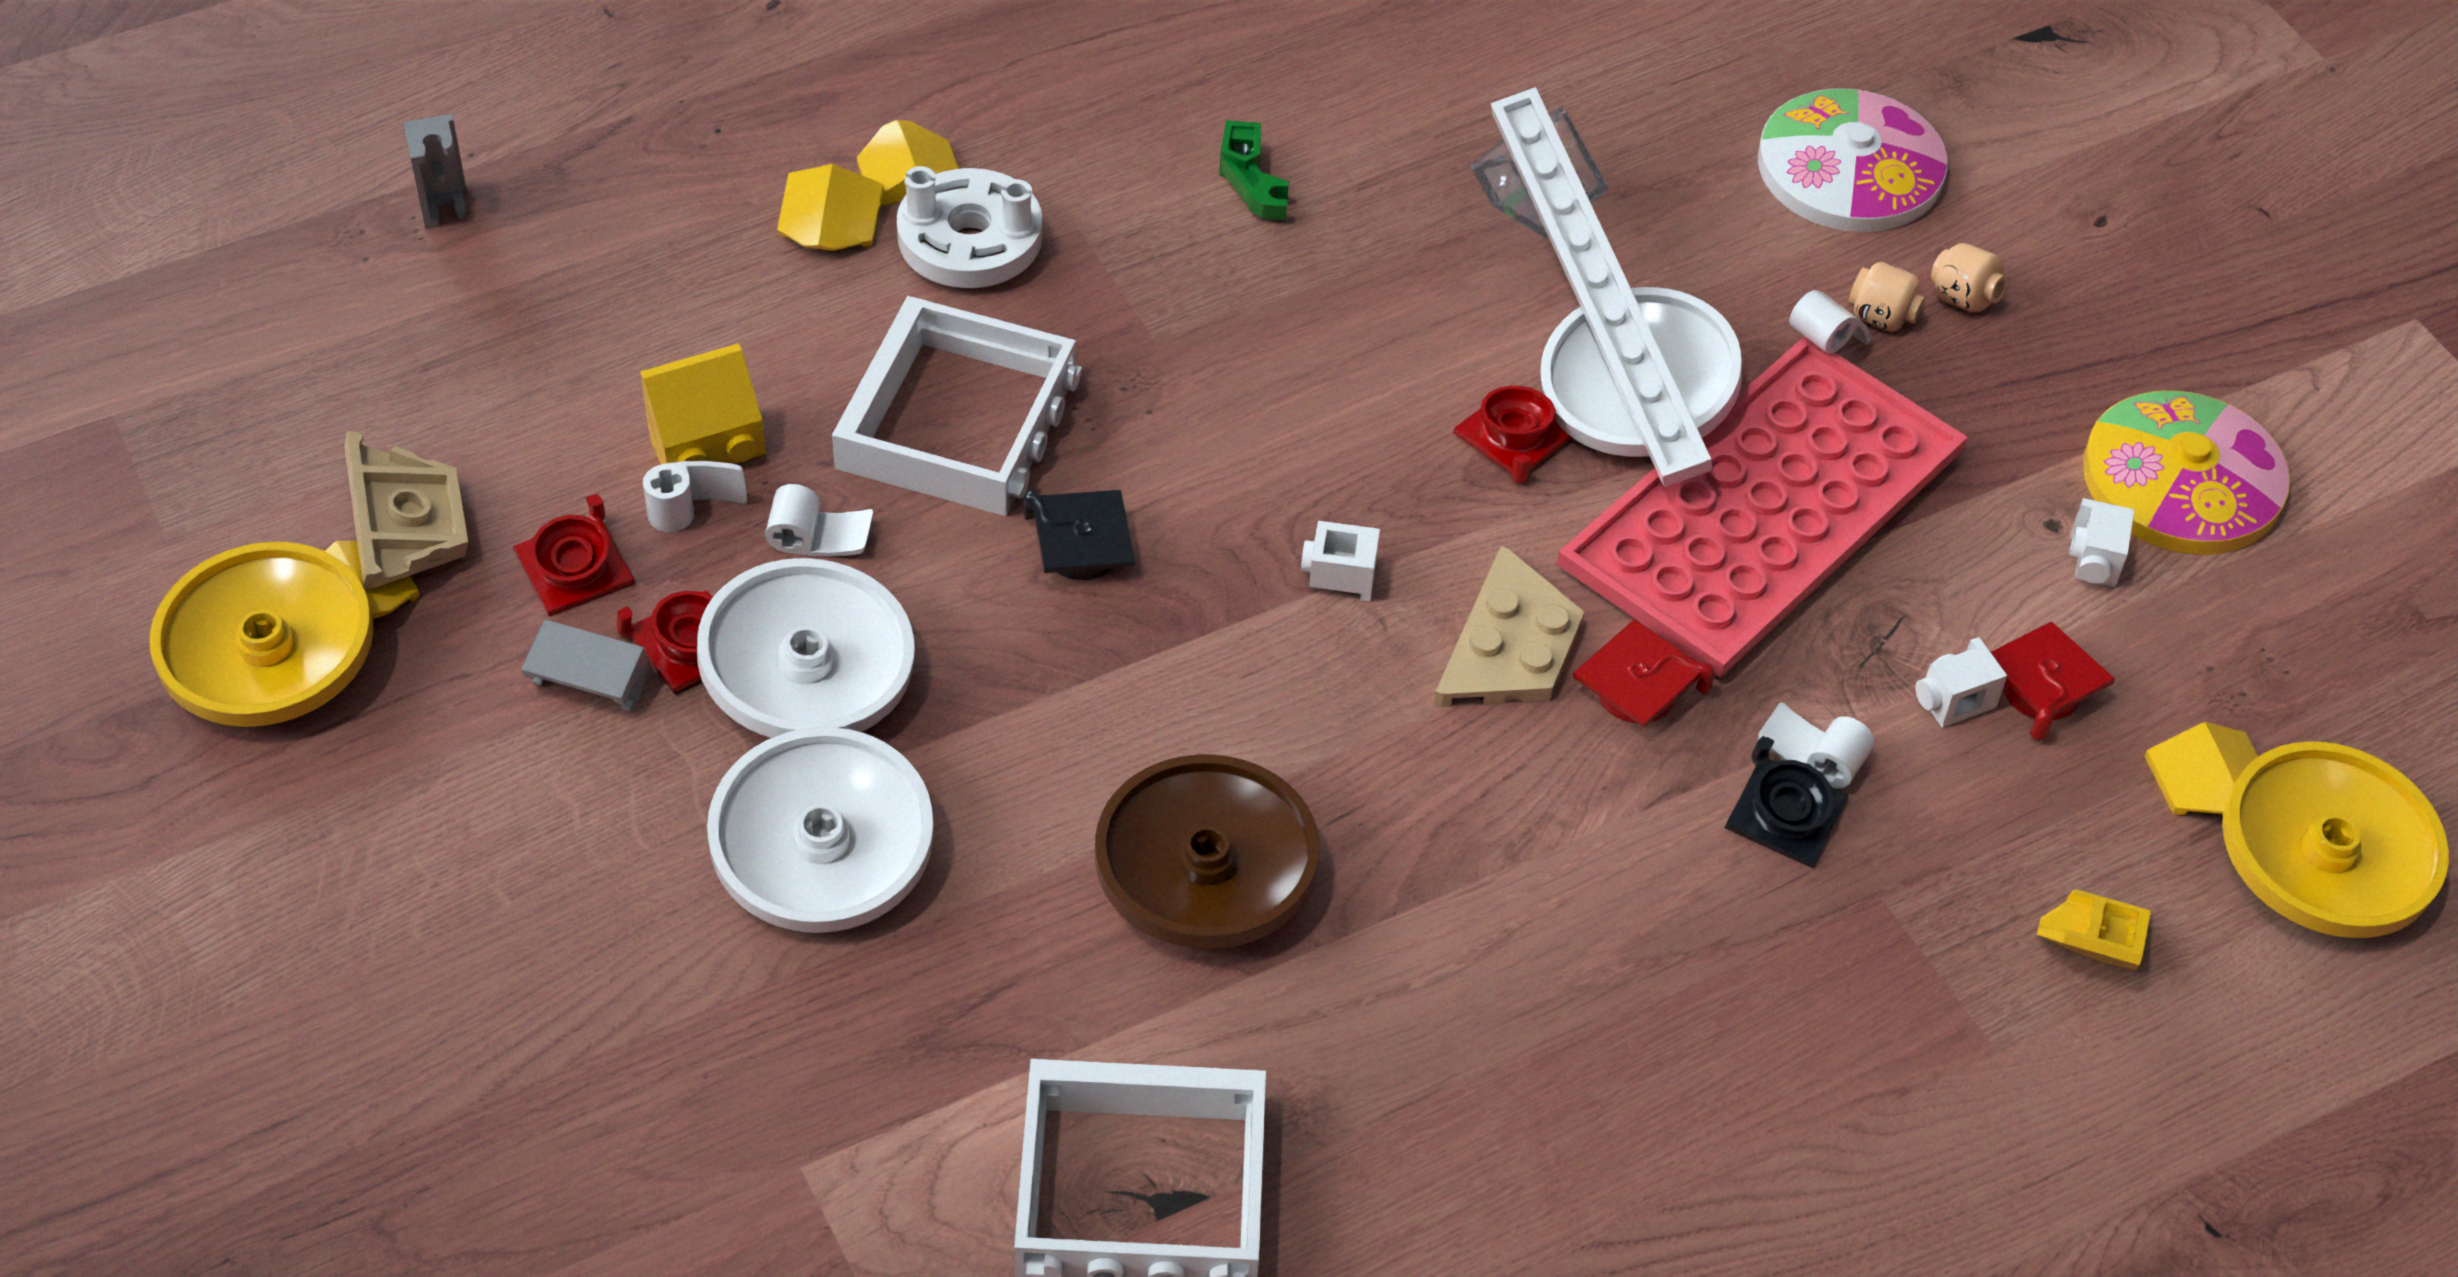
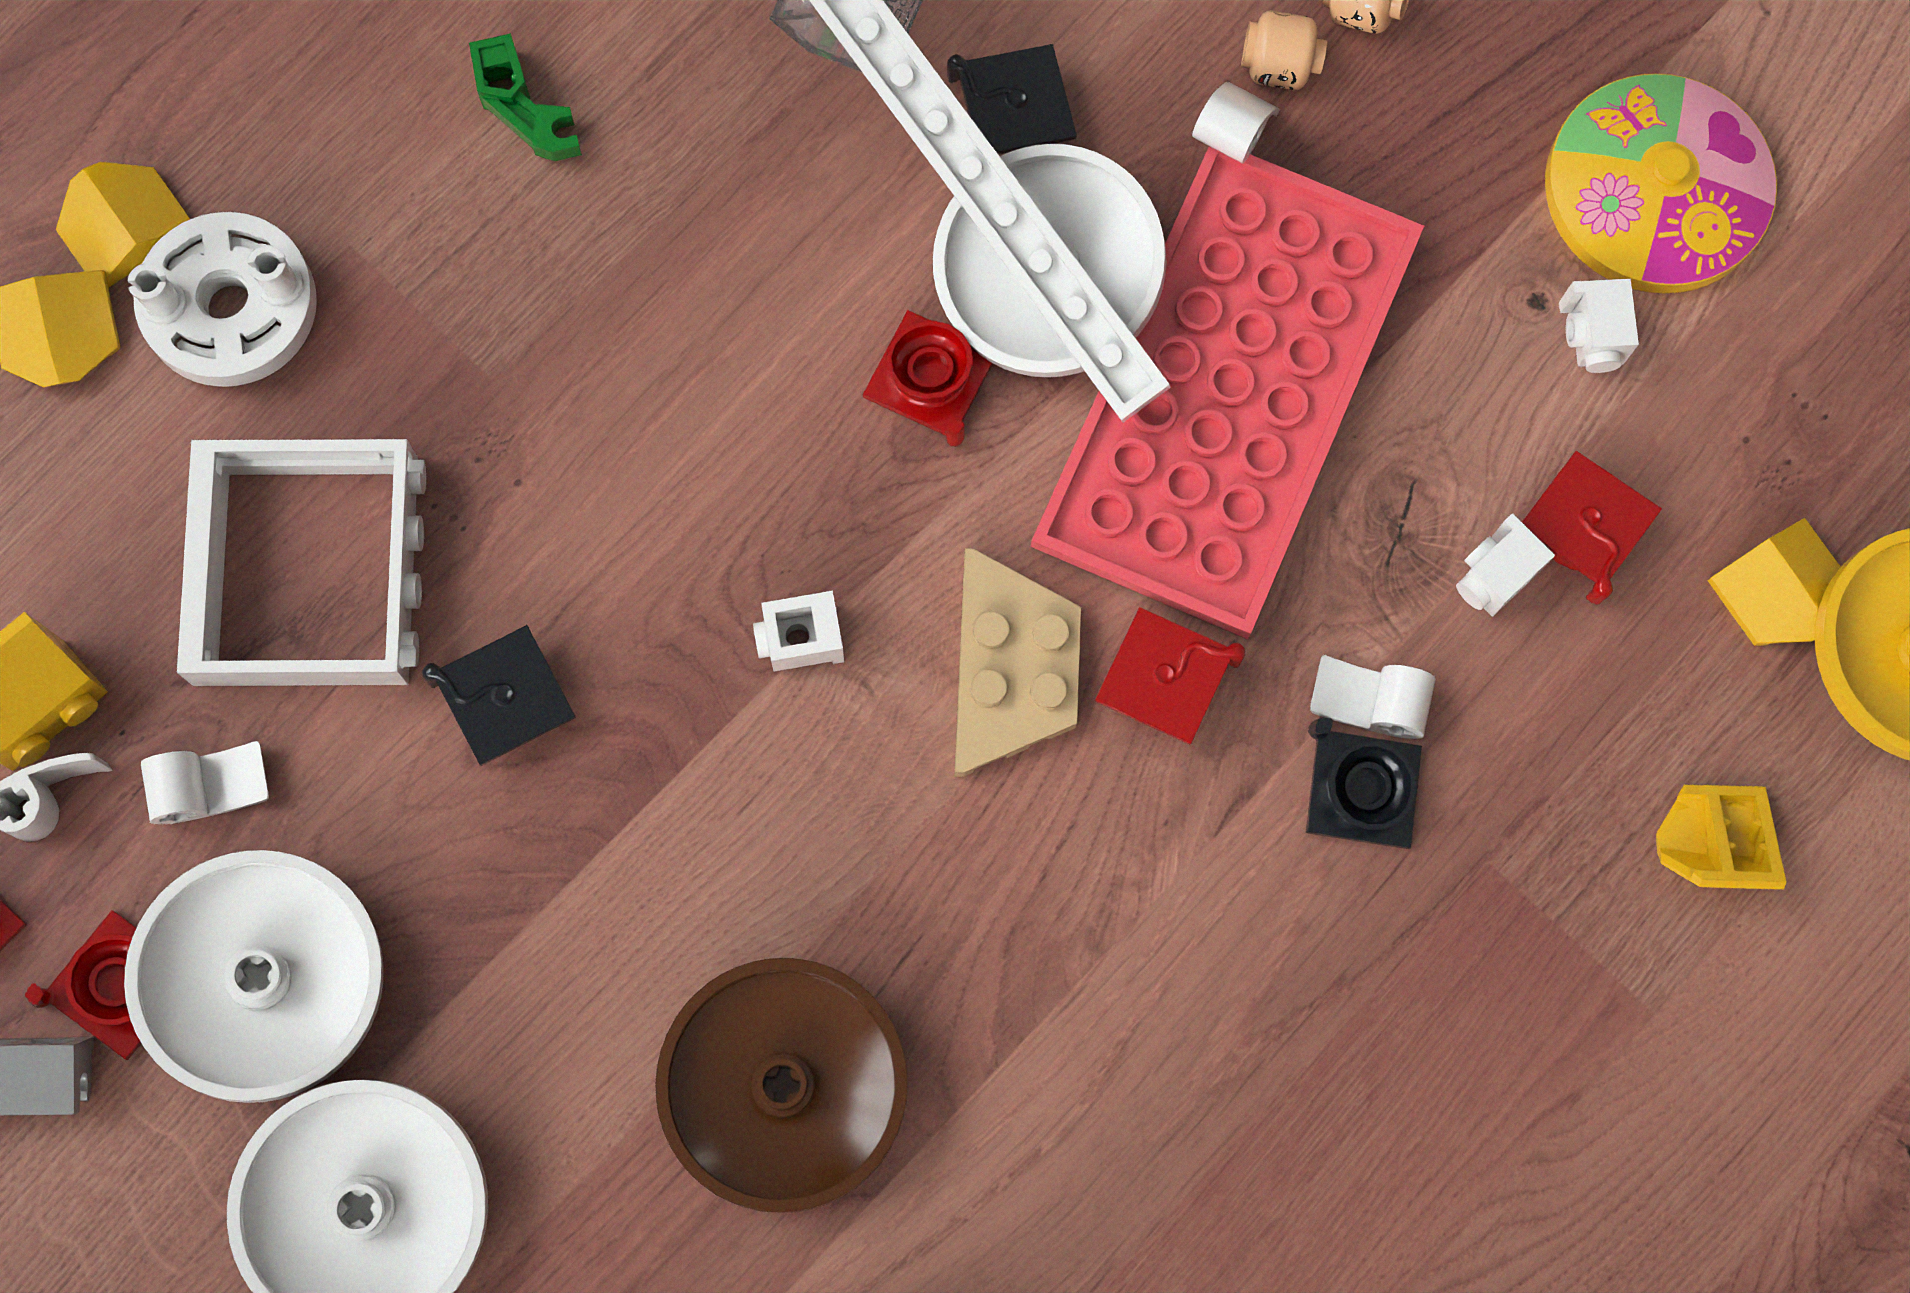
camera: 20 degrees left, 25 degrees up
none -> black hat [947,44,1077,154]

